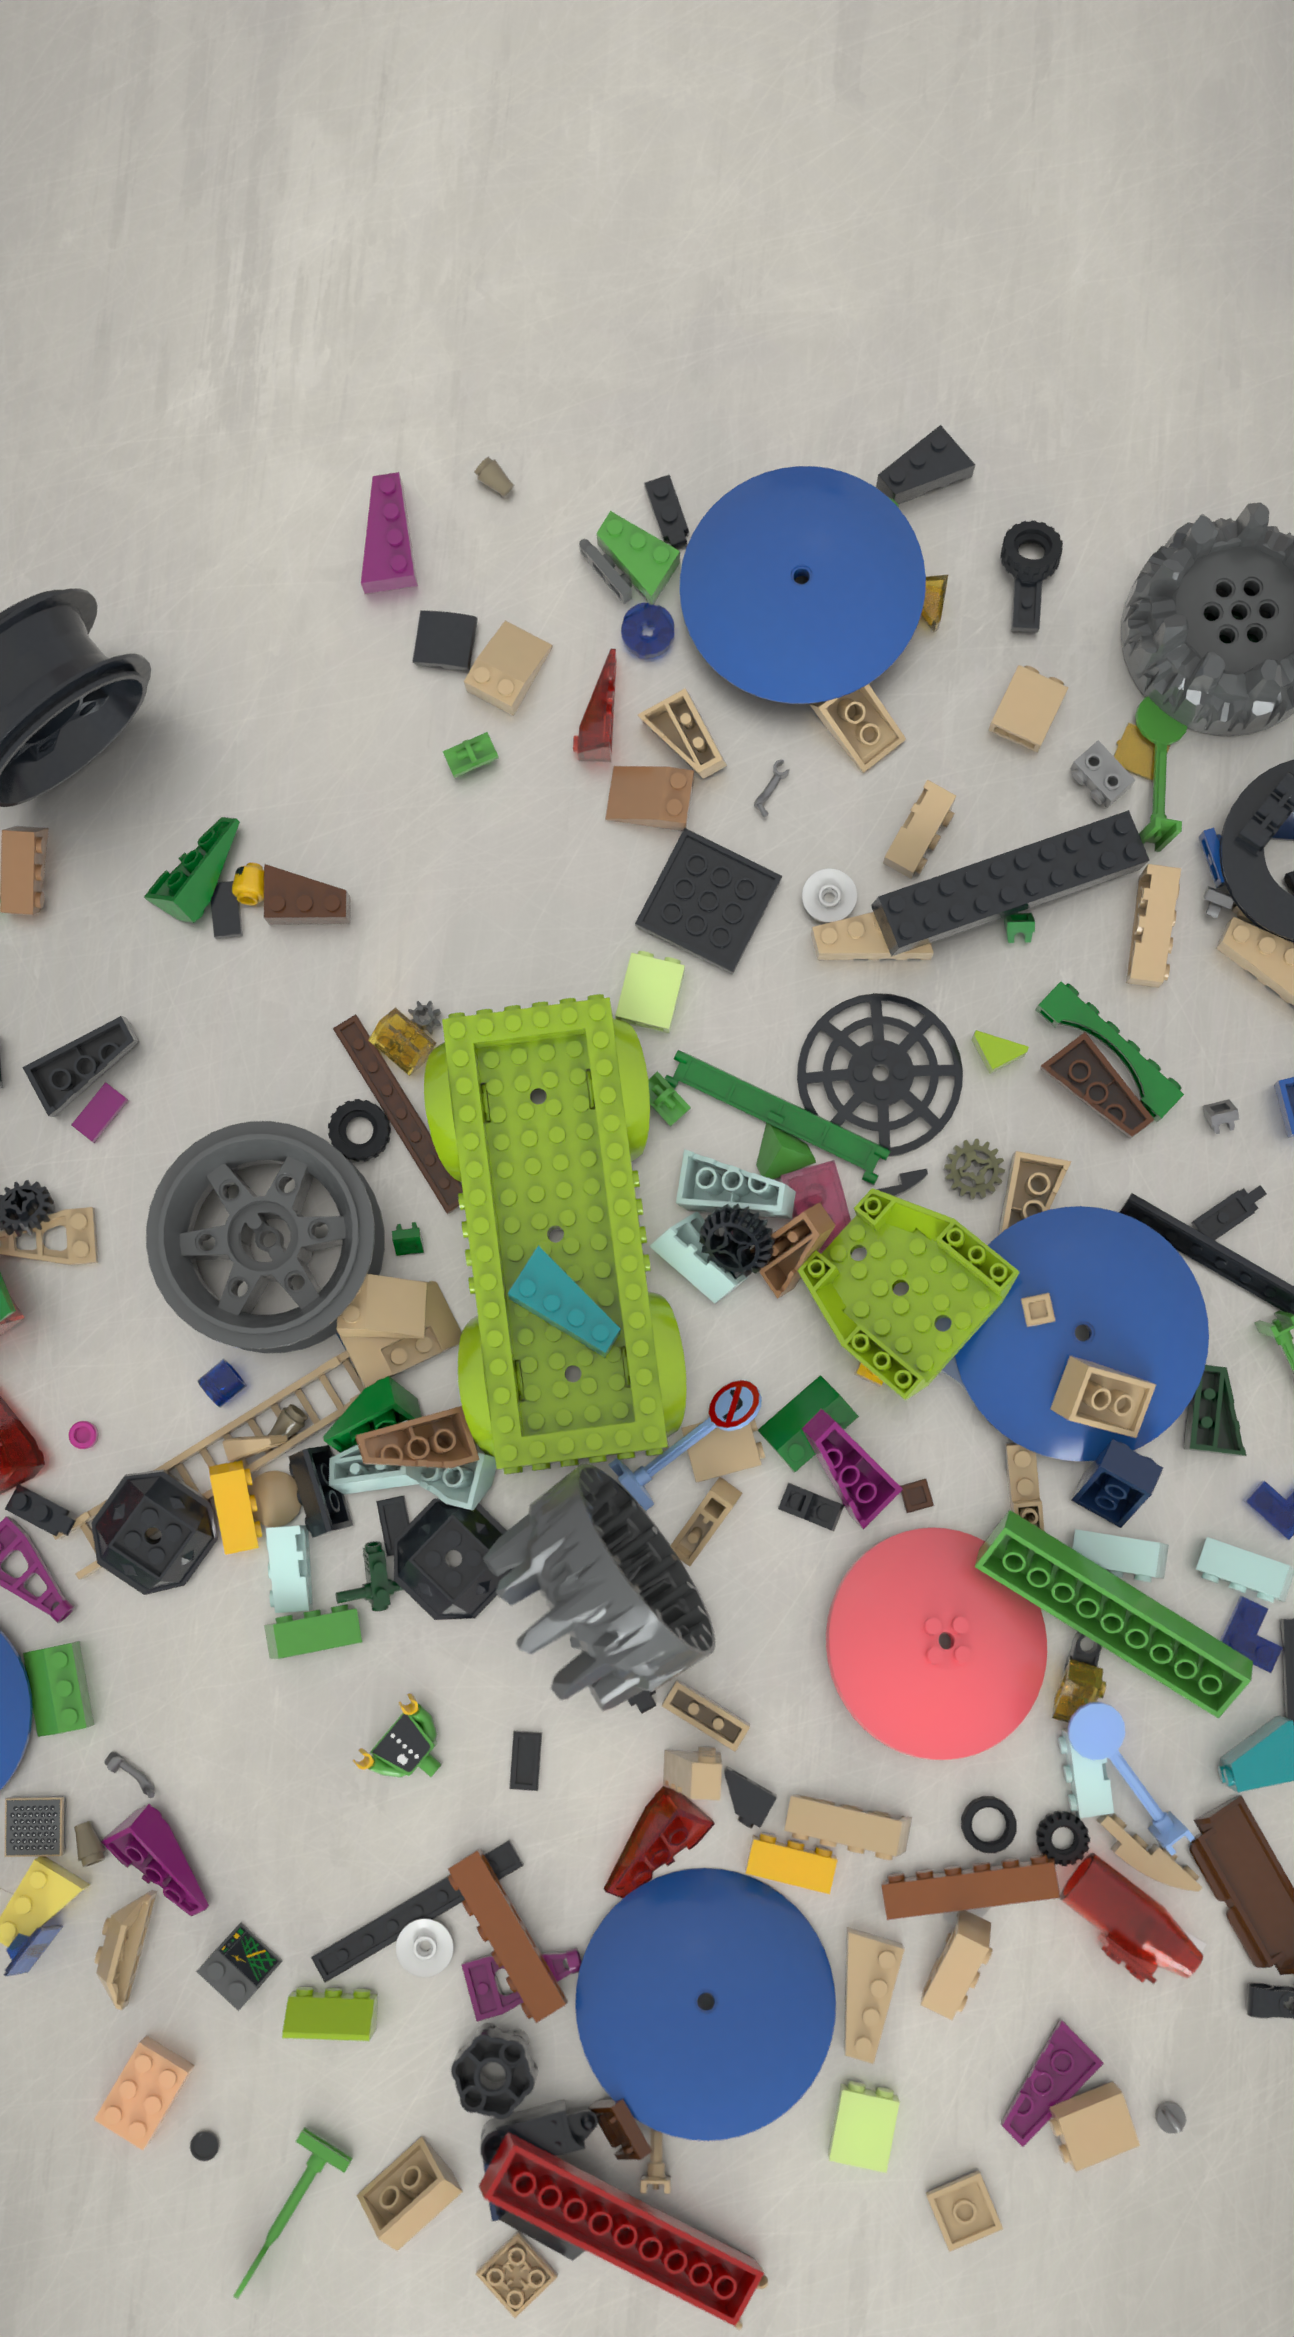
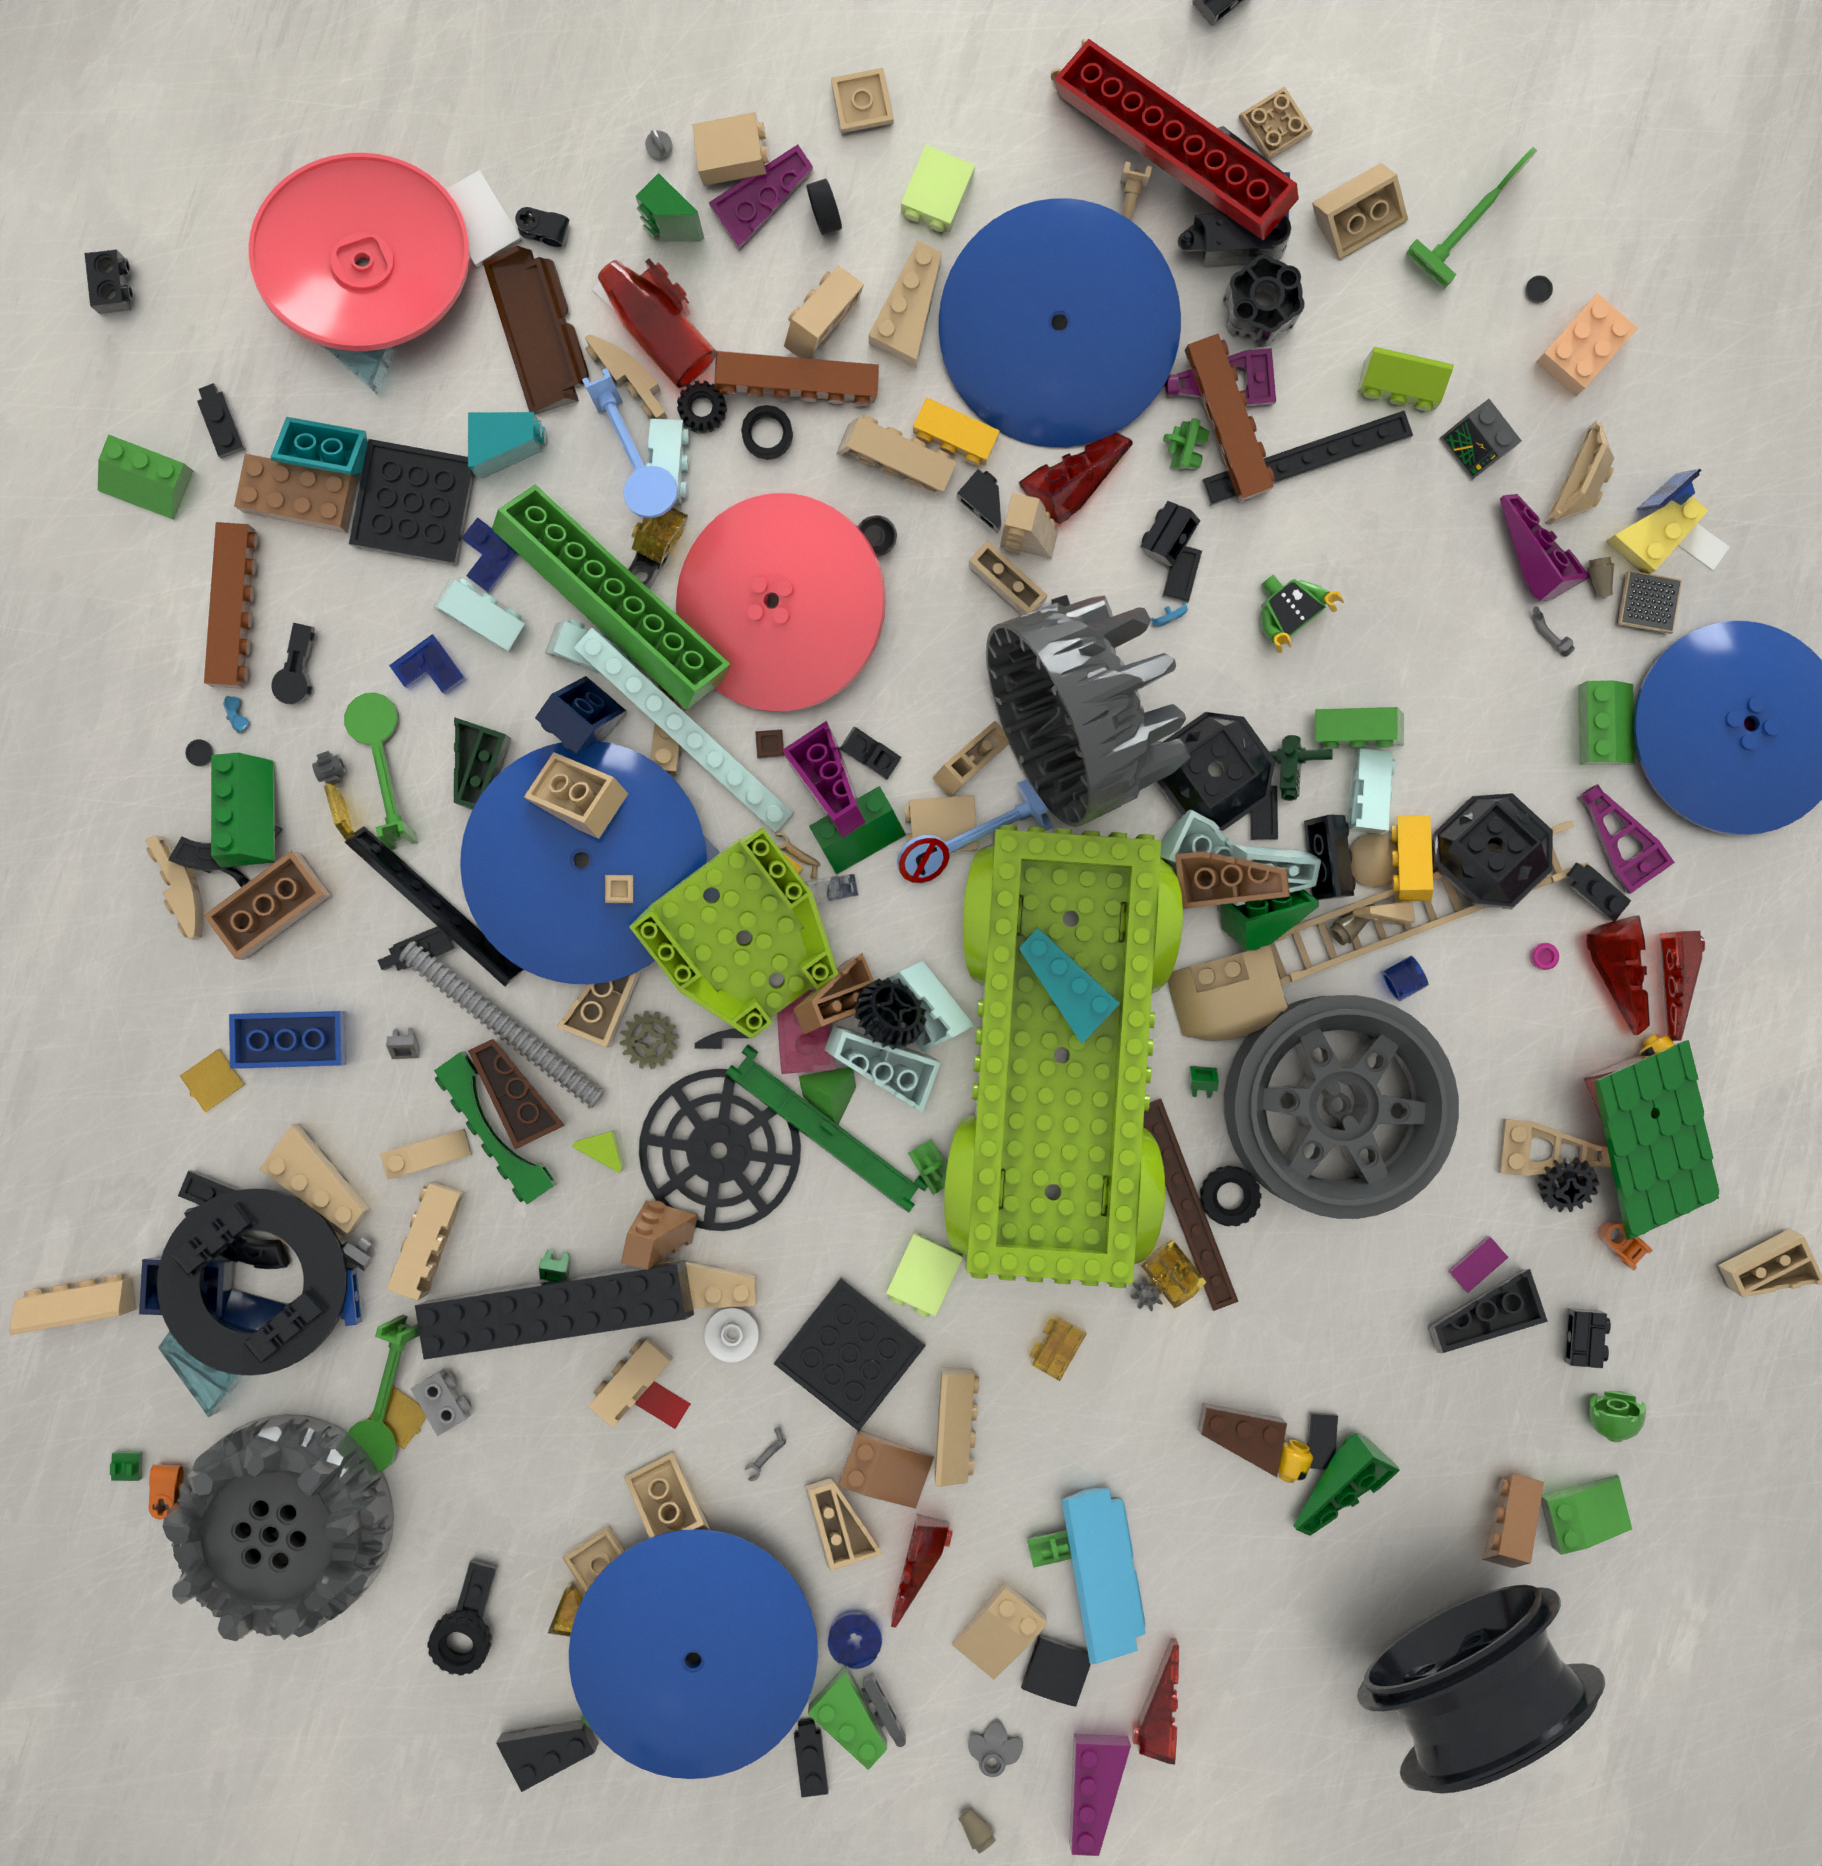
camera: 175 degrees right, 5 degrees up
tan slope [337,1274,427,1338] -> none
white dish [396,1918,453,1977] -> none
reddish brown container [588,2099,652,2160] -> none
tan brick [988,665,1069,753] -> none
none -> tan slope [380,1129,472,1180]
none -> light grey piece [399,941,604,1109]
none -> tan tile [562,1525,625,1594]
none -> light aqua plate [573,628,793,832]
none -> medium nougat wedge [621,1200,698,1270]
none -> green slope [635,173,704,242]
none -> red sticker [635,1381,691,1429]
none -> tan piece [775,833,820,879]
none -> clear leg [805,874,859,905]
none -> black tyre [806,178,842,235]
none -> dark grey hair [858,515,897,556]
none -> tan slope [934,1367,979,1487]
none -> flat silver plate [968,1721,1023,1777]
none -> clear yellow brick [1029,1315,1087,1381]
none -> medium azure slope [1061,1488,1145,1664]
none -> clear red wedge [1132,1638,1179,1765]
none -> black brick [1140,501,1200,567]
none -> dark azure piece [1151,602,1188,627]
none -> bright green hips [1163,418,1210,470]

